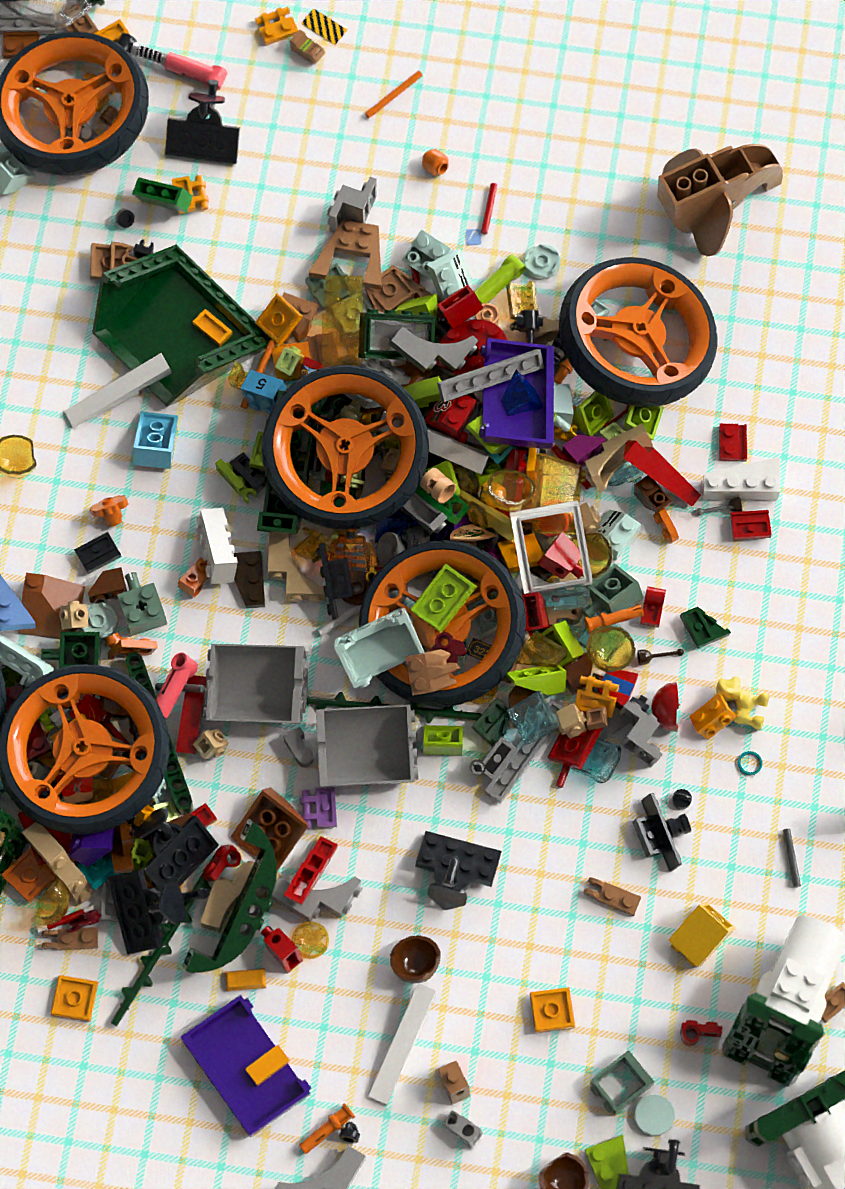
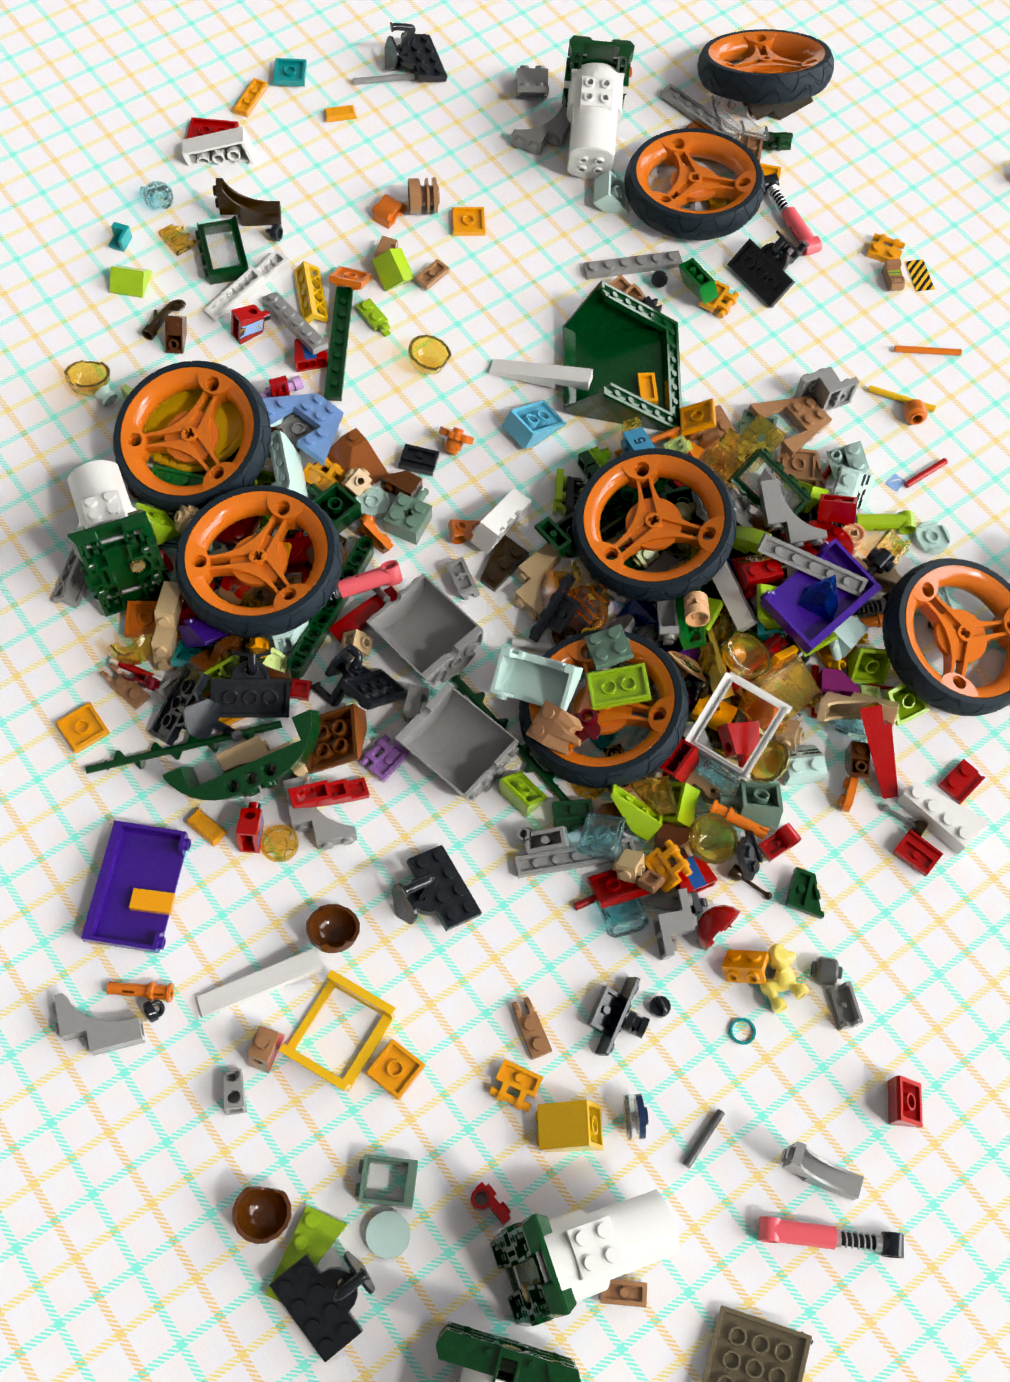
camera: 40 degrees right, 5 degrees down
red plate [201,844,241,881] -> none
none -> yellow piece [278,970,396,1092]
none -> light orange plate [303,457,346,491]
none -> black plate [311,643,408,710]
none -> light grey hinge [446,557,480,600]
none -> light orange plate [489,1059,543,1112]
none -> hips [577,446,611,480]
none -> light grey plate [583,250,683,280]
none -> sand green plate [584,624,634,671]
none -> clear piece [622,1093,649,1140]
none -> black tile [688,681,709,702]
none -> black plate [734,830,763,881]
none -> dark grey head [811,956,843,985]
none -> light grey hinge [825,981,864,1031]
none -> yellow bar [868,385,936,412]

